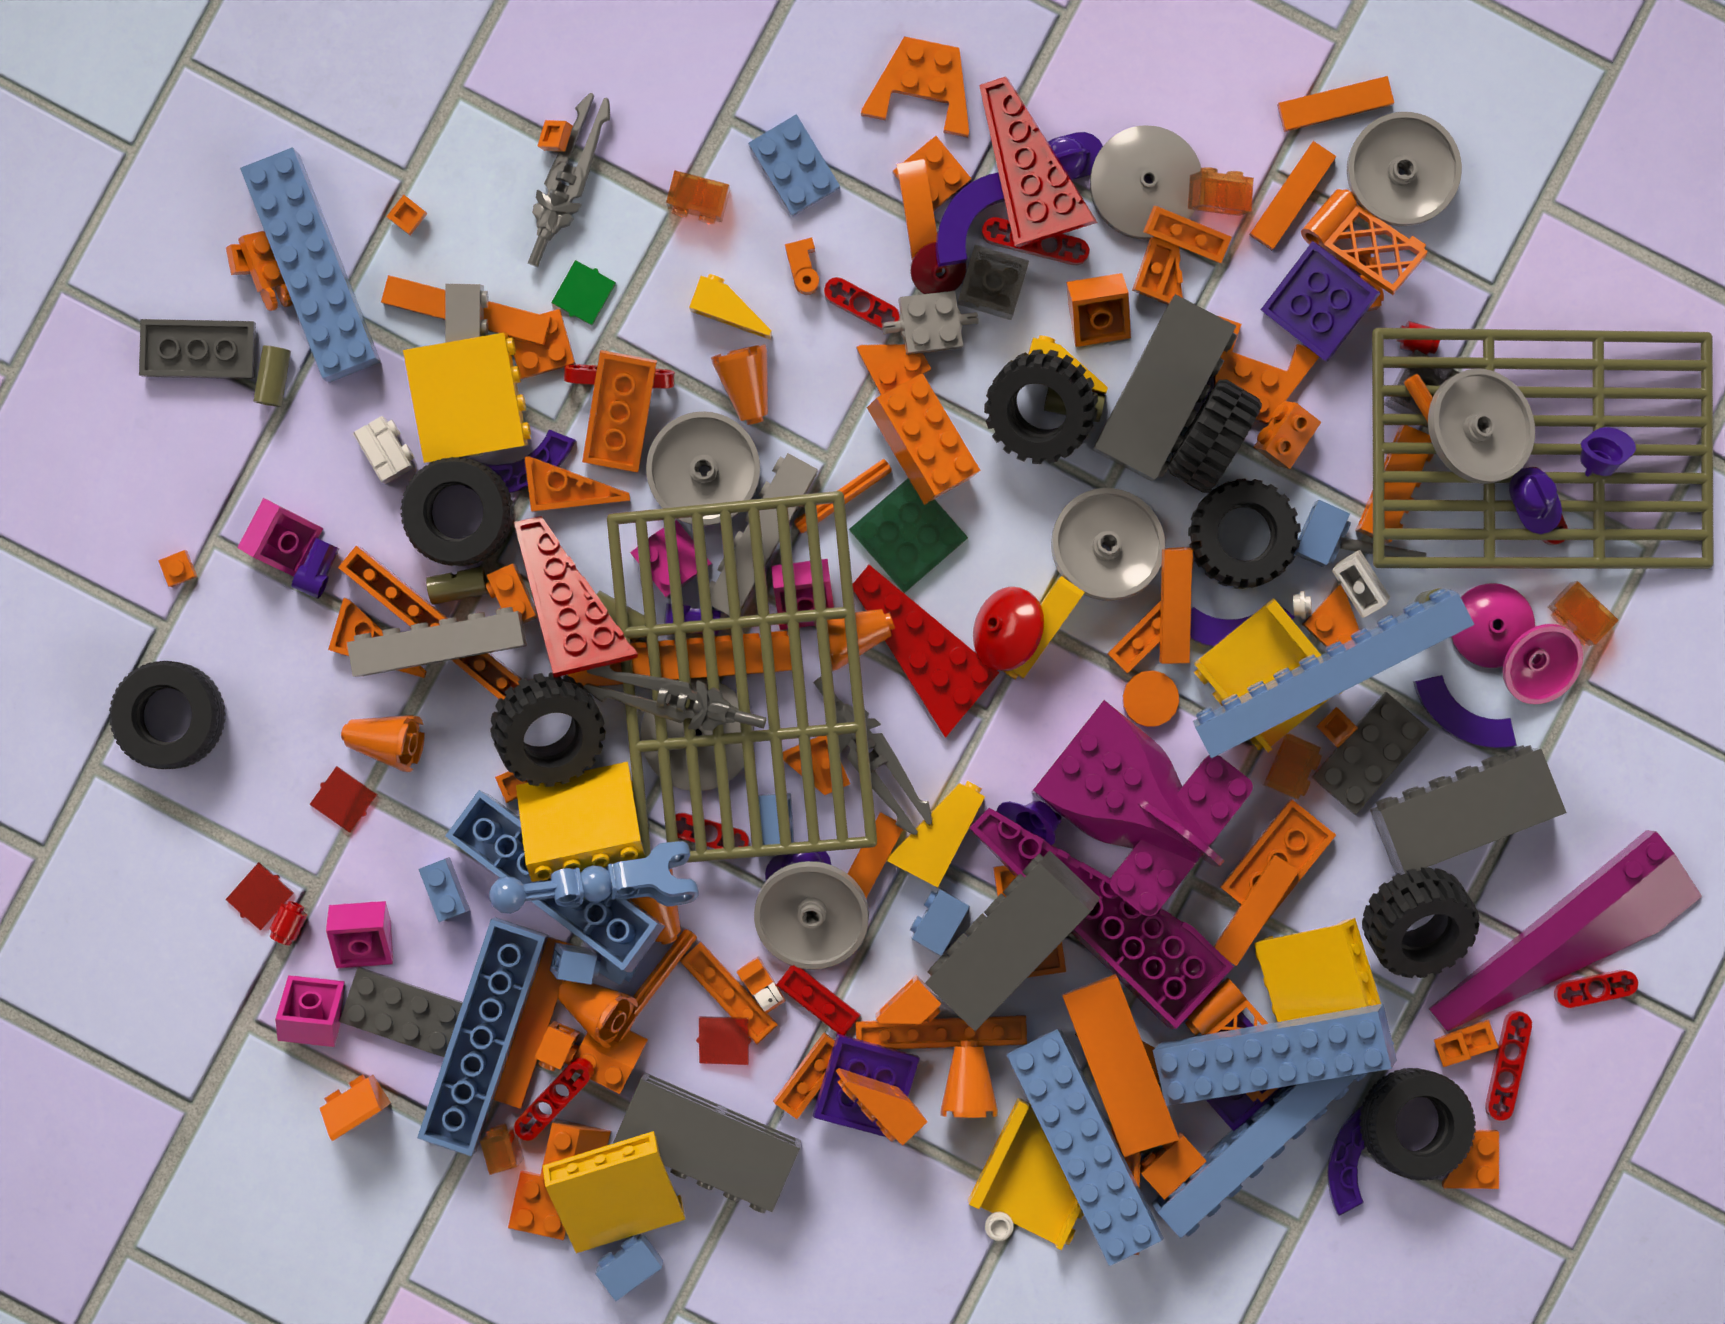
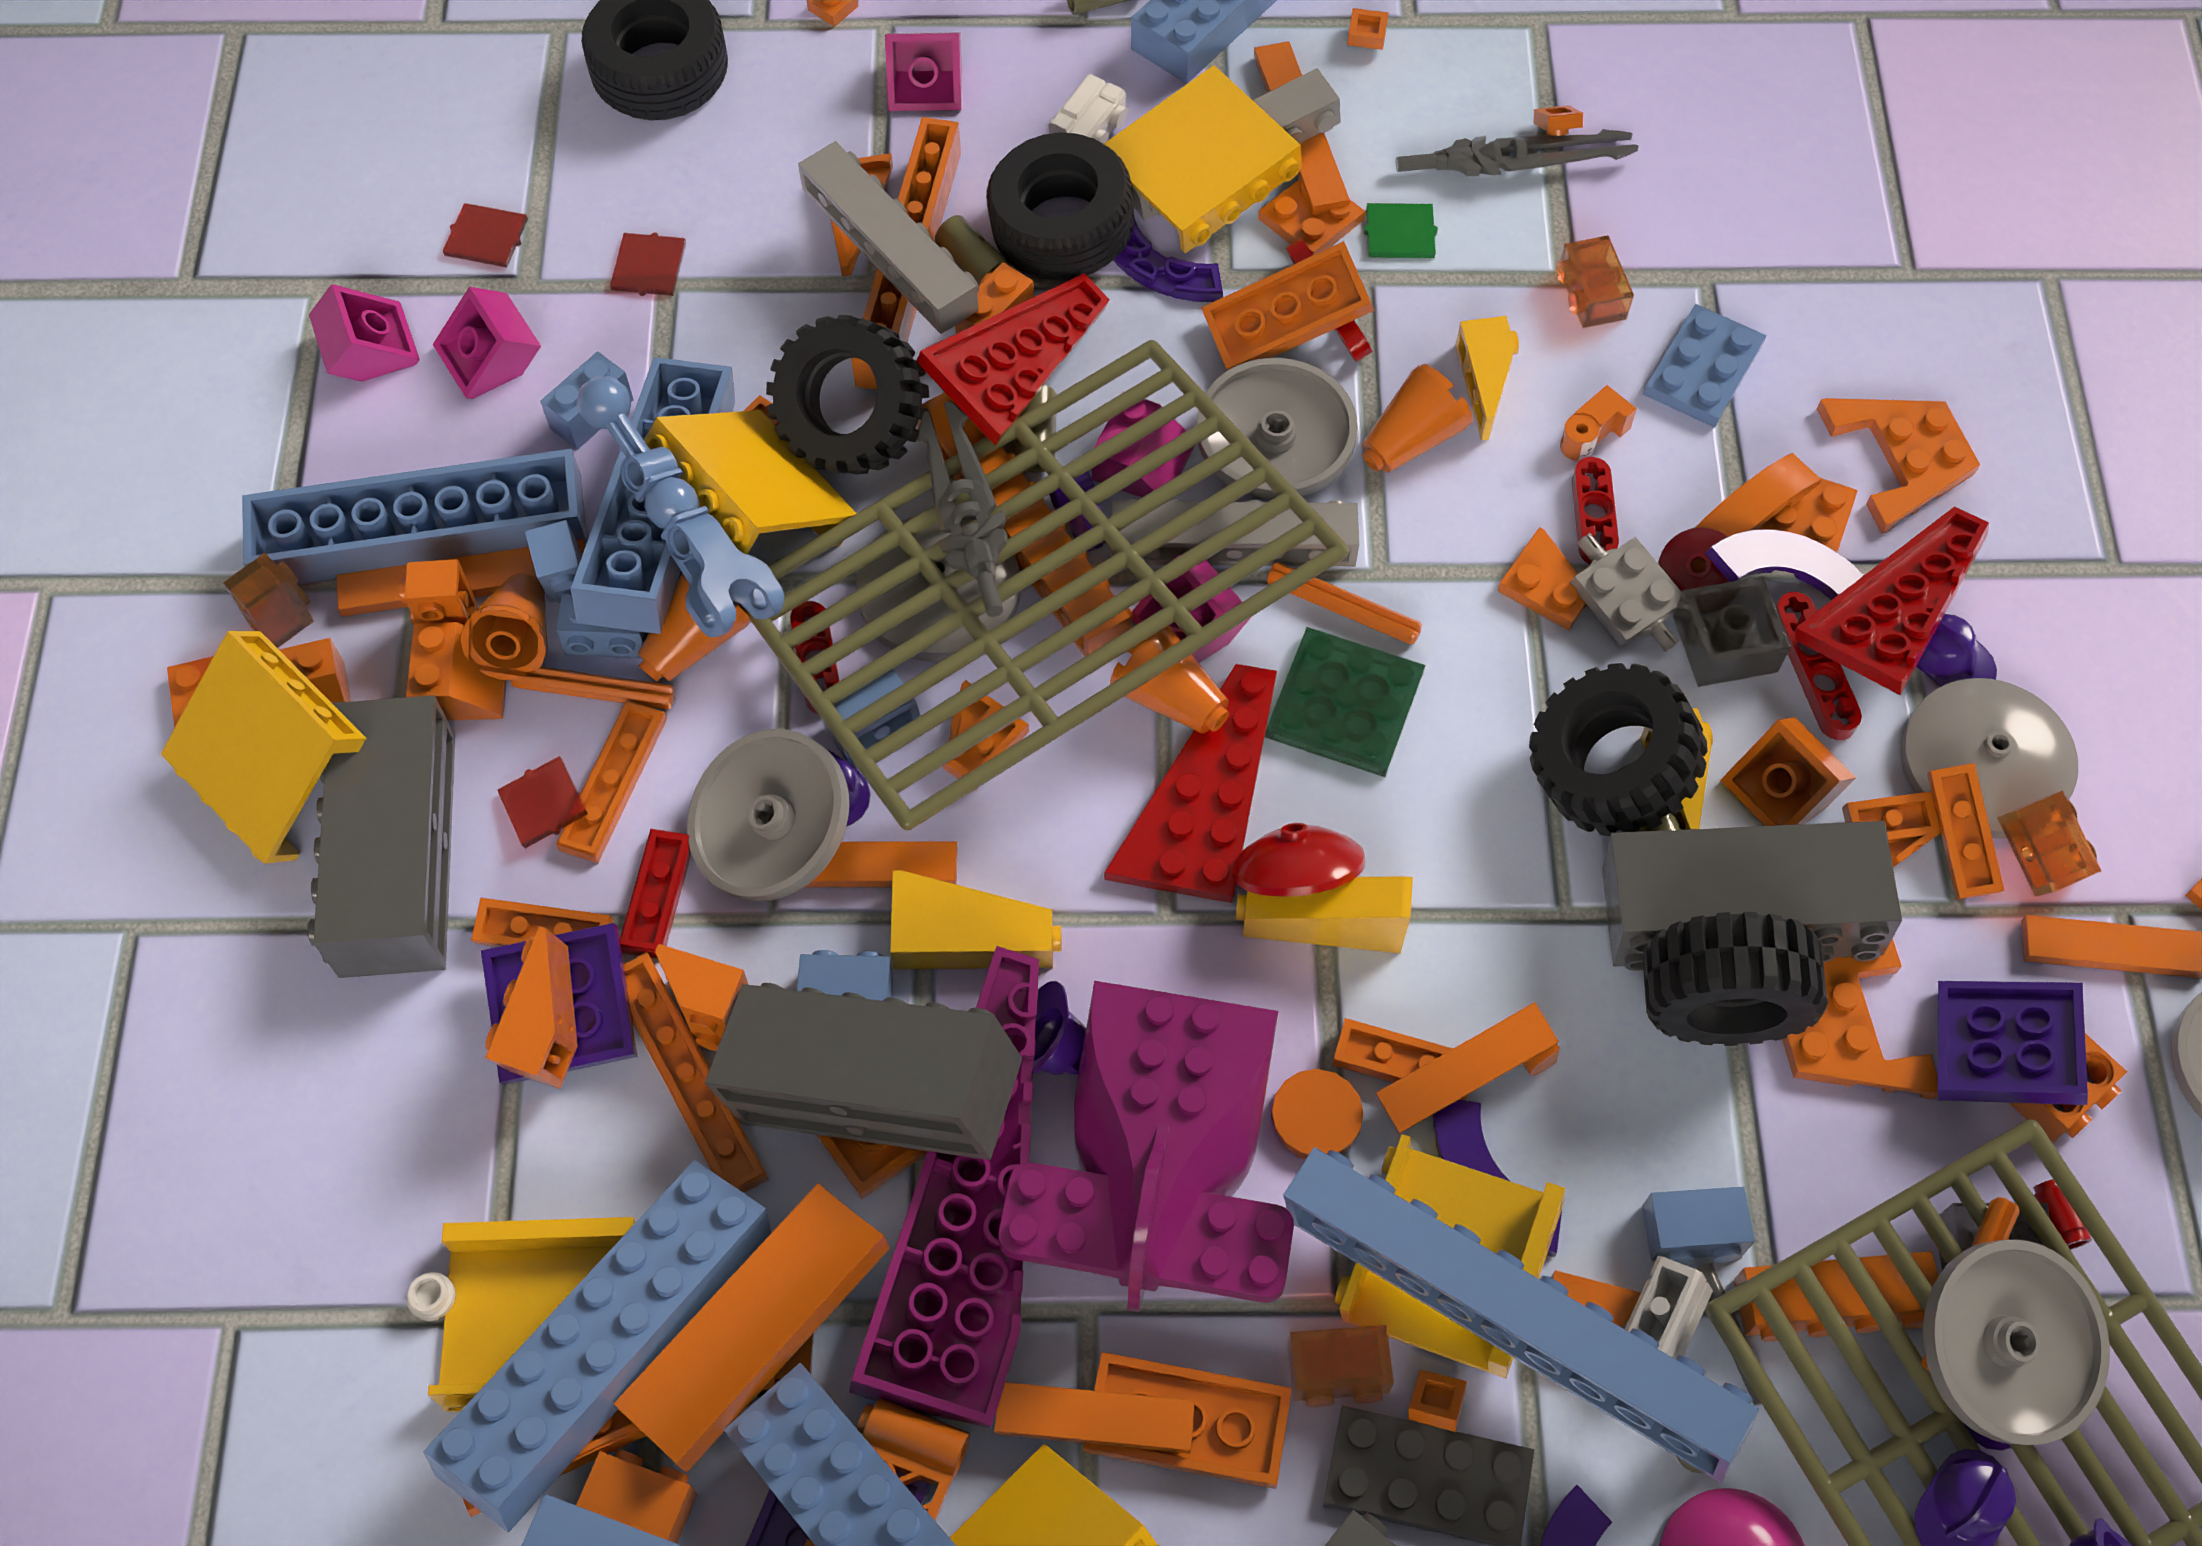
camera: 65 degrees right, 25 degrees down
red brick [270,901,307,946] -> none
dark purple piece [291,538,340,599] -> none
orange slope [320,1074,391,1141] -> none
dark grey plate [339,967,463,1057] -> none
orange cone [341,715,425,772] -> none
red beam [514,1057,594,1141] -> none
orange wing [525,456,630,511] -> none
medium blue brick [596,1233,663,1301] -> none
orange leg [736,956,786,1014] -> none
dark grey sword [813,677,932,835] -> none
orange brick [866,373,981,505] -> none
orange cone [940,1040,998,1118] -> none
light grey dish [1051,488,1165,601] -> none
black tyre [1188,478,1301,589] -> none
orange brick [1253,401,1321,469] -> none
white plate [1293,591,1312,619] -> none
orange piece [1301,189,1428,295] -> none

